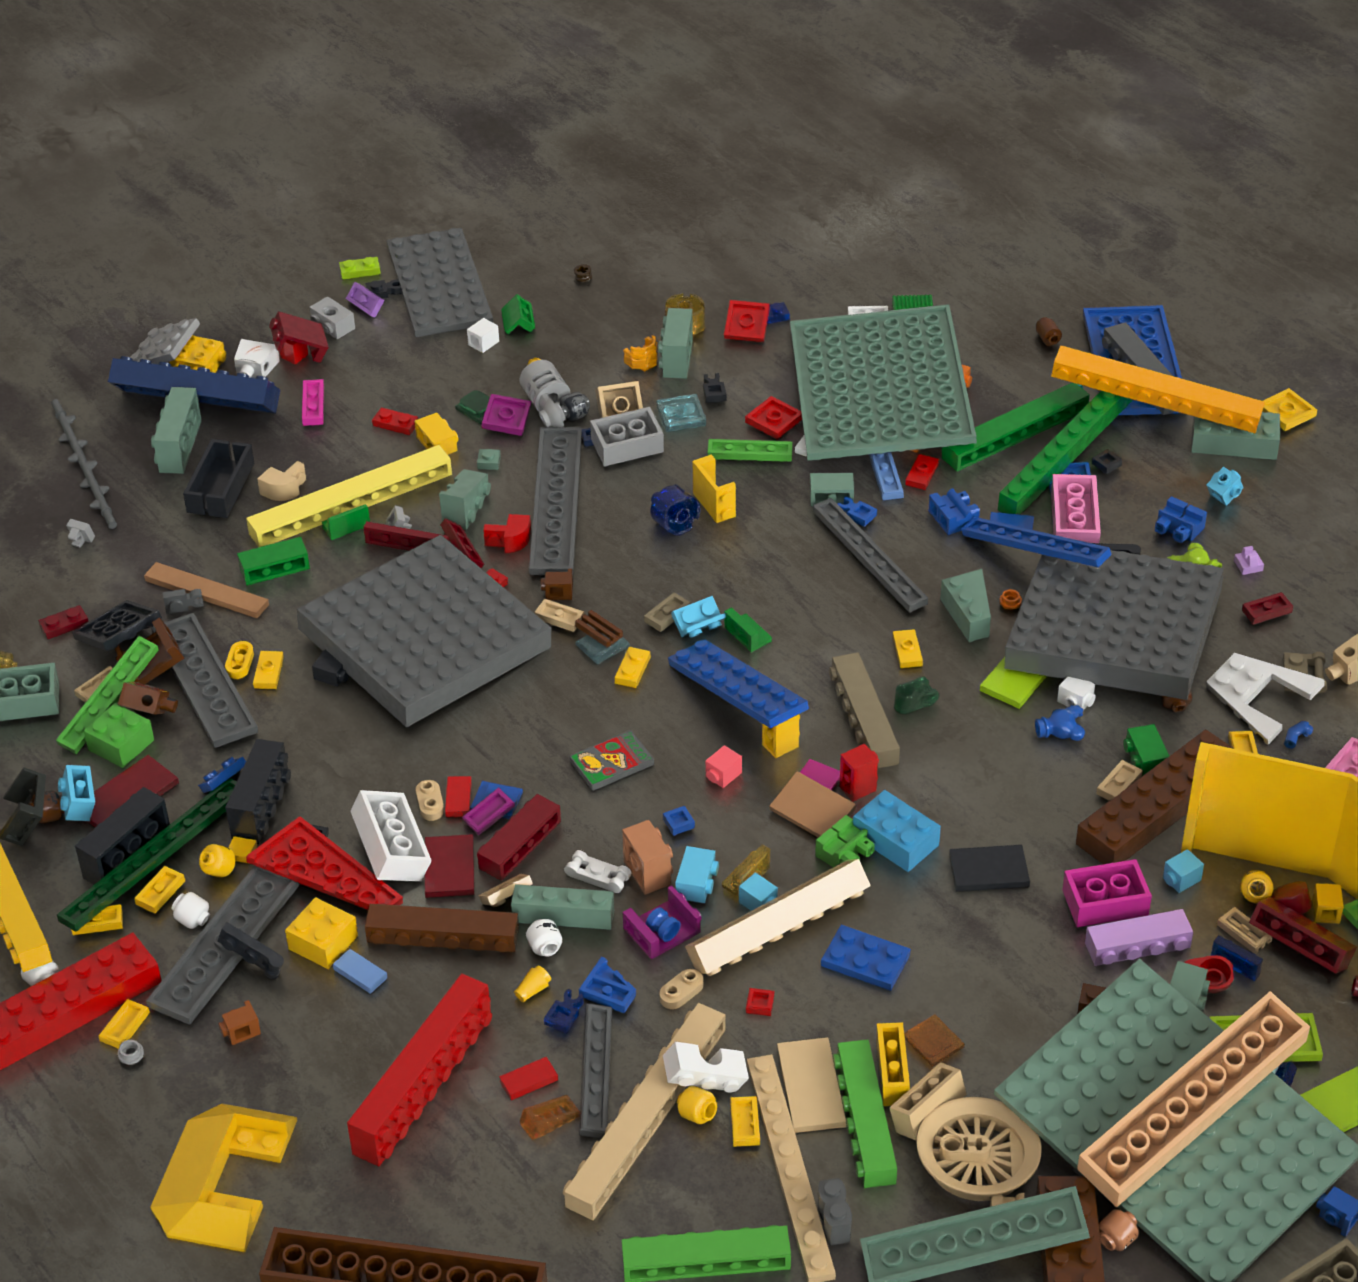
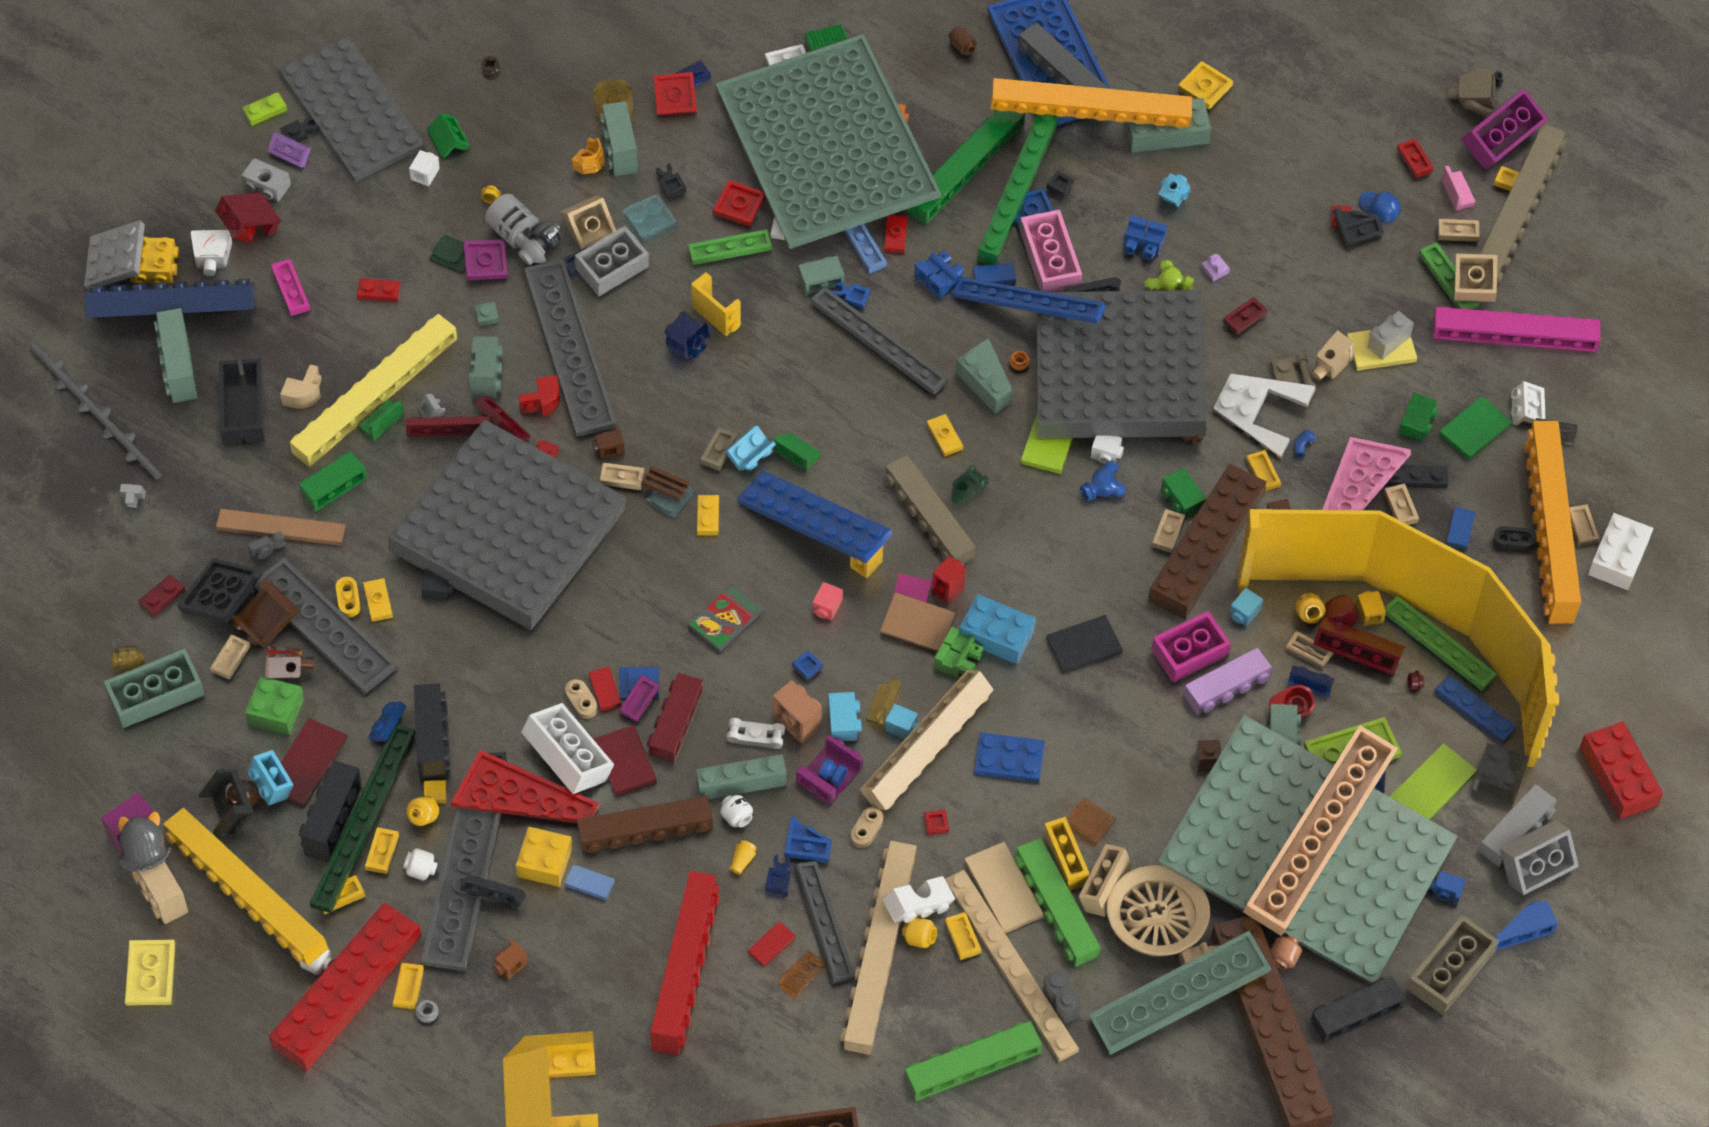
camera: 20 degrees left, 15 degrees up
bright green plate [56,636,159,755] -> none
yellow brick [415,412,459,455] -> none
tan plate [479,874,533,907] -> none

